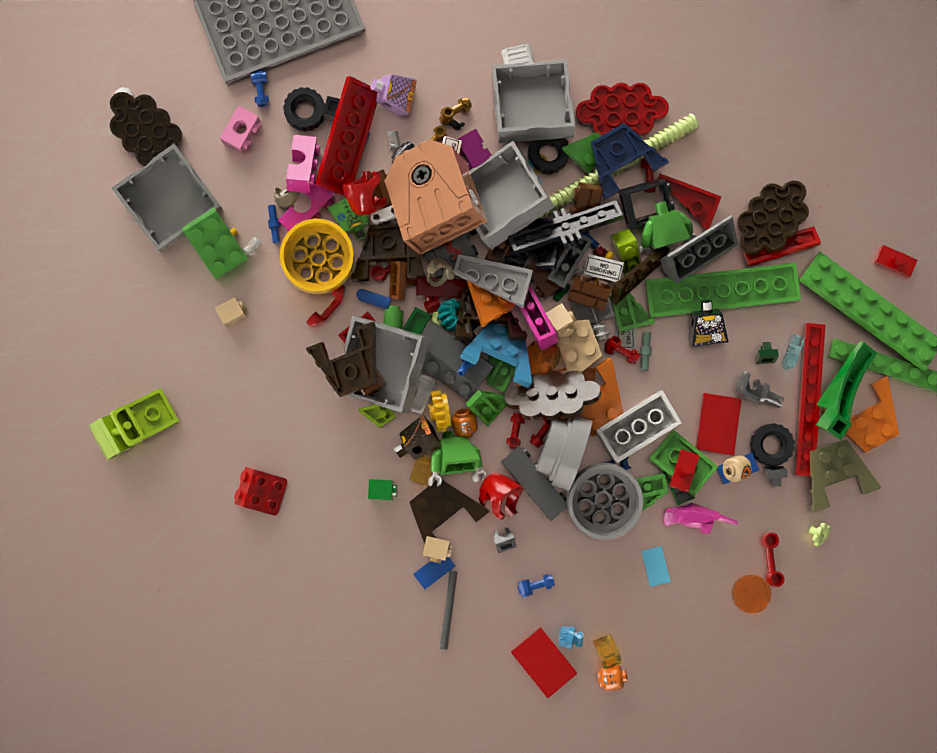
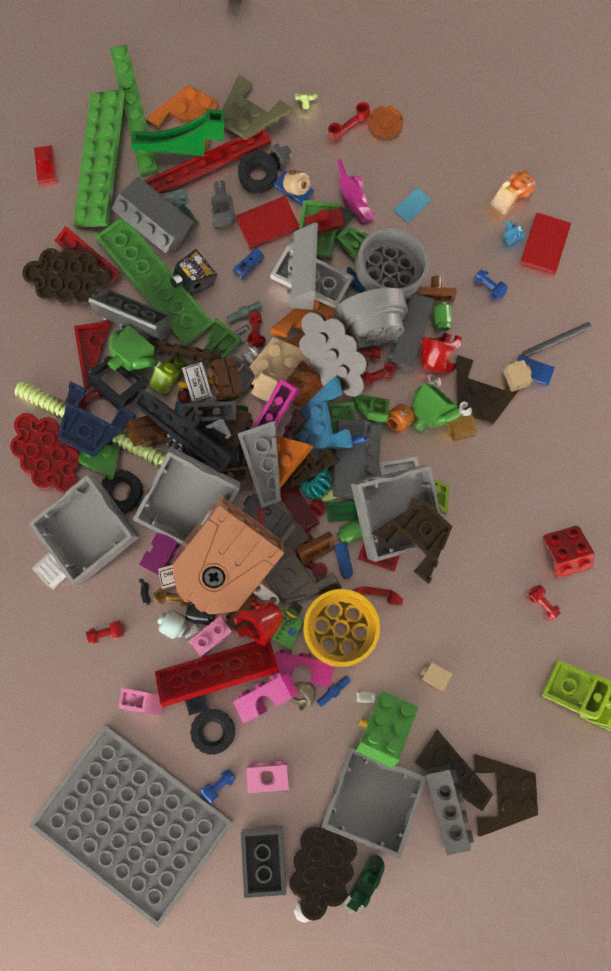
camera: 115 degrees left, 5 degrees down
green brick [368,479,397,501] -> none
lavender torso [371,74,417,116] -> none
dark brown torso [394,414,442,459] -> none
dark tan piece [427,257,454,287] -> none
yellow gear [428,390,451,433] -> none
pearl gold bar [439,97,472,124] -> none
dark grey tile [494,528,516,553] -> none
none -> red bar [86,620,125,644]
none -> dark grey slope [112,177,194,253]
none -> bright pink arch [118,688,163,715]
none -> light aqua head [157,610,188,639]
none -> bright pink brick [189,616,234,657]
none -> blue bar [233,248,264,279]
none -> dark grey brick [241,826,287,898]
none -> light grey slope [287,223,318,309]
none -> dark green connector [344,854,385,913]
none -> dark brown wing [414,729,493,811]
none -> dark orange tile [417,276,456,302]
none -> dark grey brick [426,764,474,855]
none -> bright green brick [432,302,452,332]
none -> dark brown wing [473,754,538,836]
none -> red bar [527,585,561,620]

